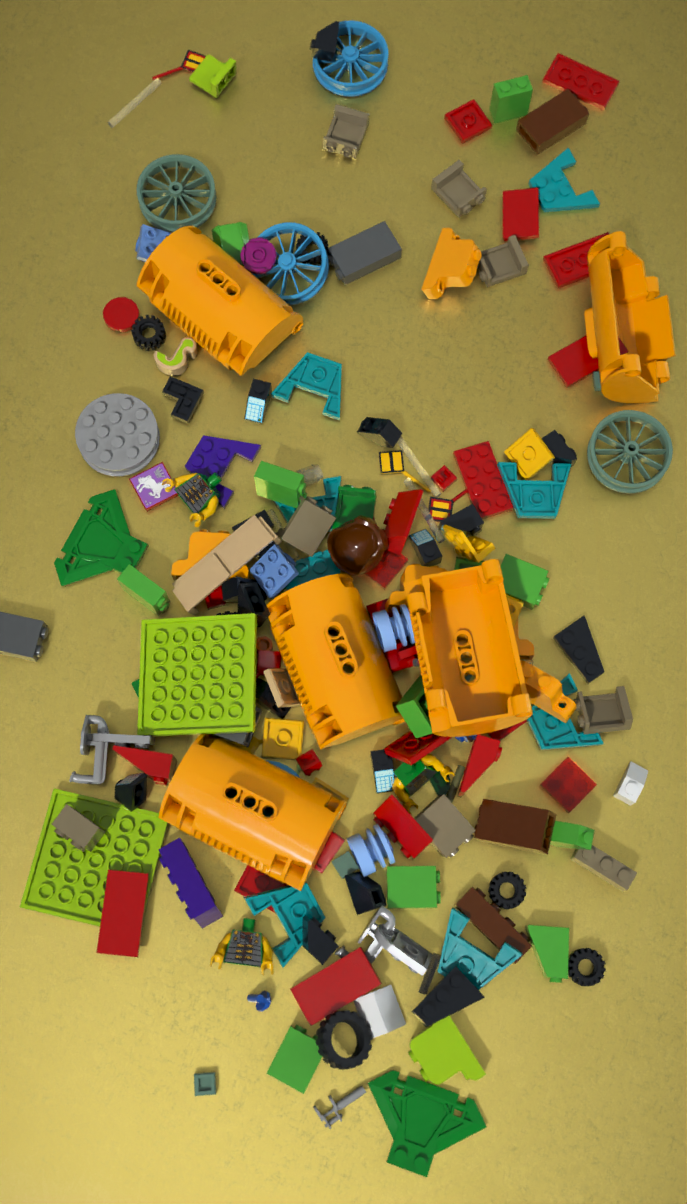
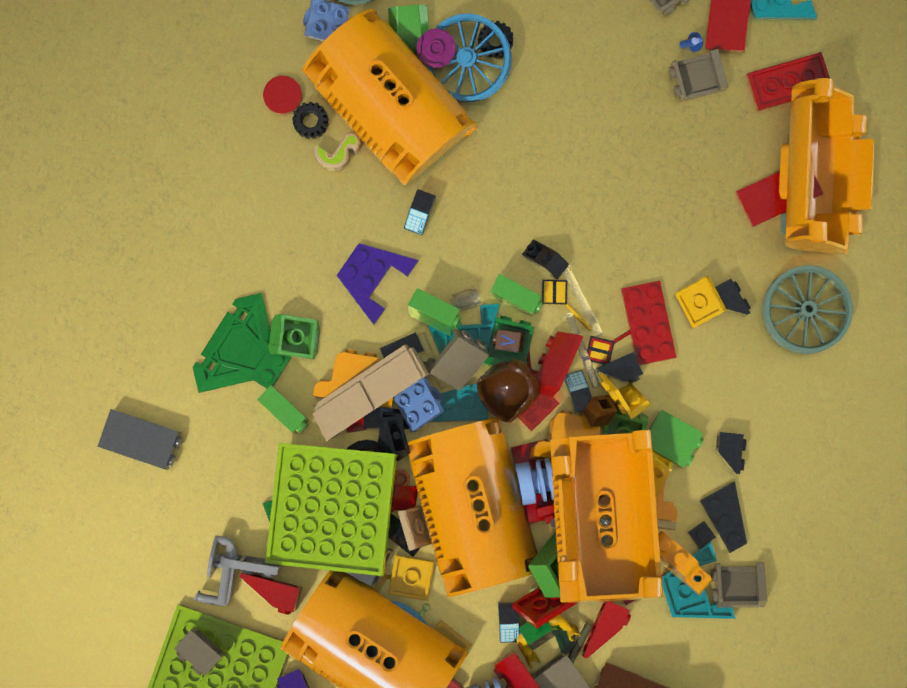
camera: 10 degrees right, 10 degrees up
light grey wheel [75,393,160,477] -> none
black slope [115,773,147,812] -> none
tile [129,462,179,512] -> none
black plate [162,376,204,424] -> none
torso [162,472,222,527] -> none
teal wing [271,352,342,421] -> none
red tile [296,749,323,776] -> none
dark grey brick [328,221,402,285] -> none
light orange brick [421,228,482,299] -> none
red tile [431,465,457,492] -> none
teal wing [497,462,571,519] -> none
clear red plate [540,757,597,813] -> none
white slope [613,761,648,806] -> none
none -> bright green slope [268,314,320,359]
none -> bright green slope [490,274,543,316]
none -> reddish brown brick [493,329,525,352]
none -> reddish brown brick [583,395,618,427]
none -> blue plate [680,32,703,52]
none -> black plate [687,521,716,549]
none -> black slope [716,432,746,475]

